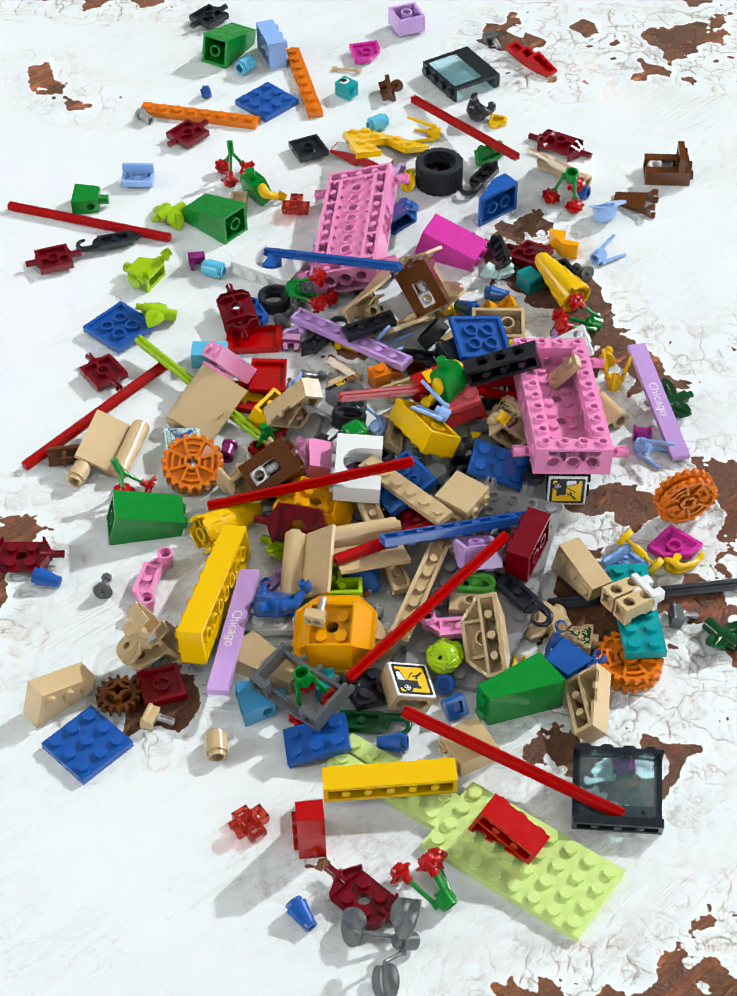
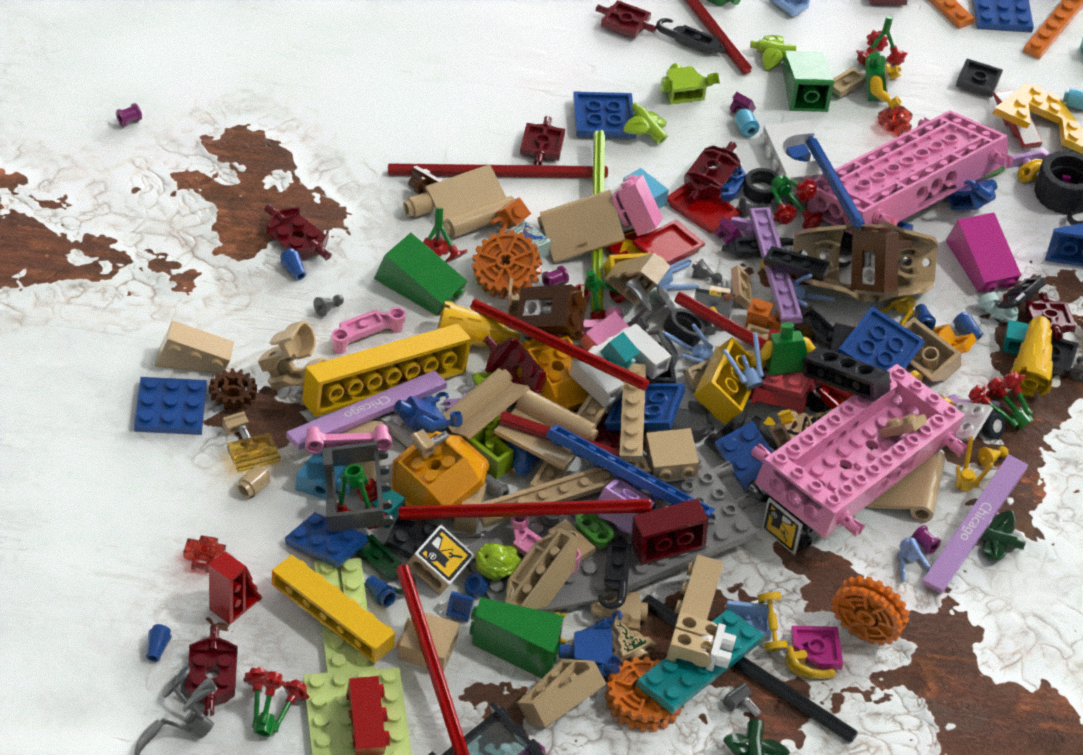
camera: 40 degrees right, 0 degrees up
dark red plate [136,662,187,708] -> none
green head [341,419,369,435] -> none
black tyre [417,317,449,350] -> none
none -> clear yellow plate [227,432,281,472]
none -> bright pink plate [305,424,392,454]
none -> orange brick [490,197,531,234]
none -> teal brick [600,332,640,369]

